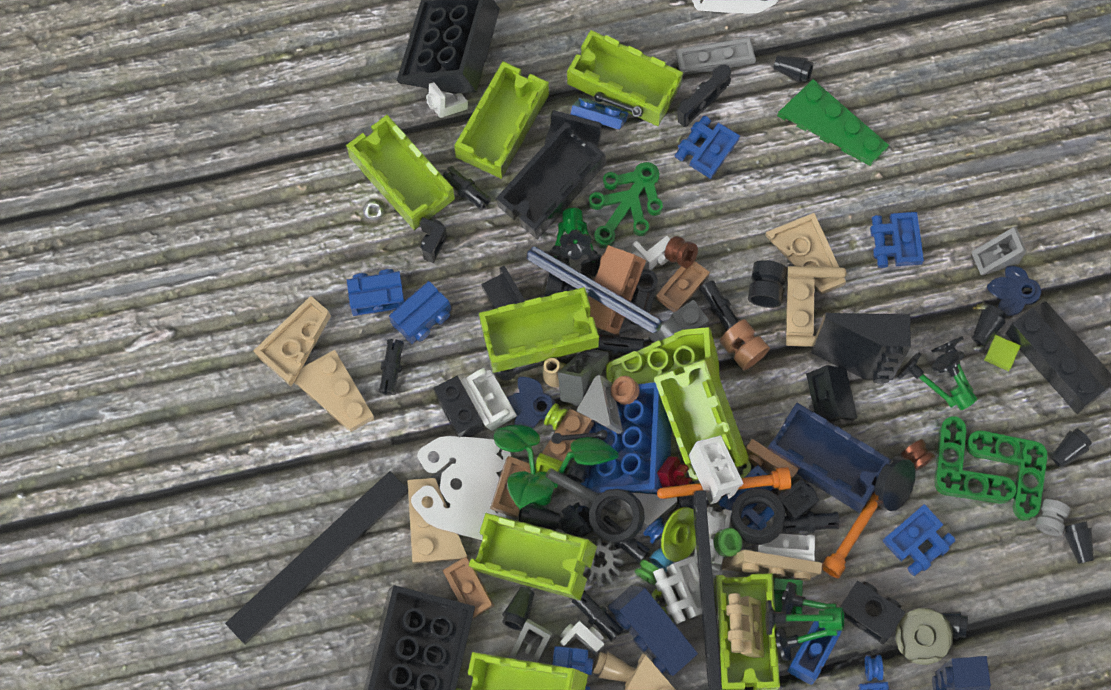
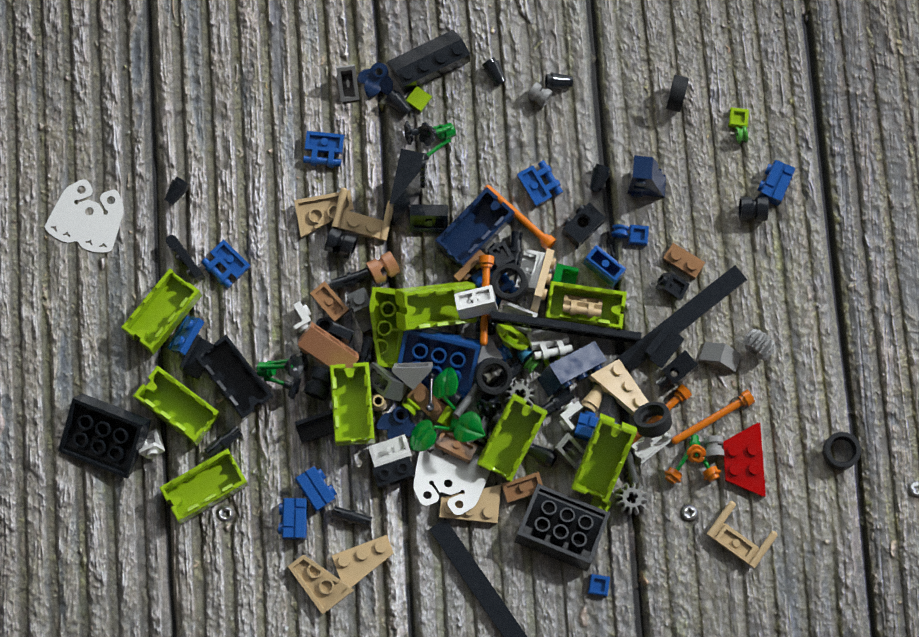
camera: 85 degrees left, 5 degrees up
black bracket [420,217,447,264] -> none
axle [527,246,662,334] -> none
green plant [589,162,663,249] -> none
black hinge [594,92,643,117] -> none
nougat tile [611,376,639,405] -> none
dark red tile [657,456,693,488] -> none
copper wheel [665,236,698,268] -> none
light grey tile [675,37,756,76] -> none
bright green tile [713,528,742,557] -> none
plant [765,582,844,661] -> none
green wing [777,79,889,166] -> none
black tile [875,456,916,511] -> none
tile [895,608,953,665] -> none
copper wheel [901,439,936,471] -> none
green beam [934,416,1017,504] -> none
green beam [966,431,1048,521] -> none

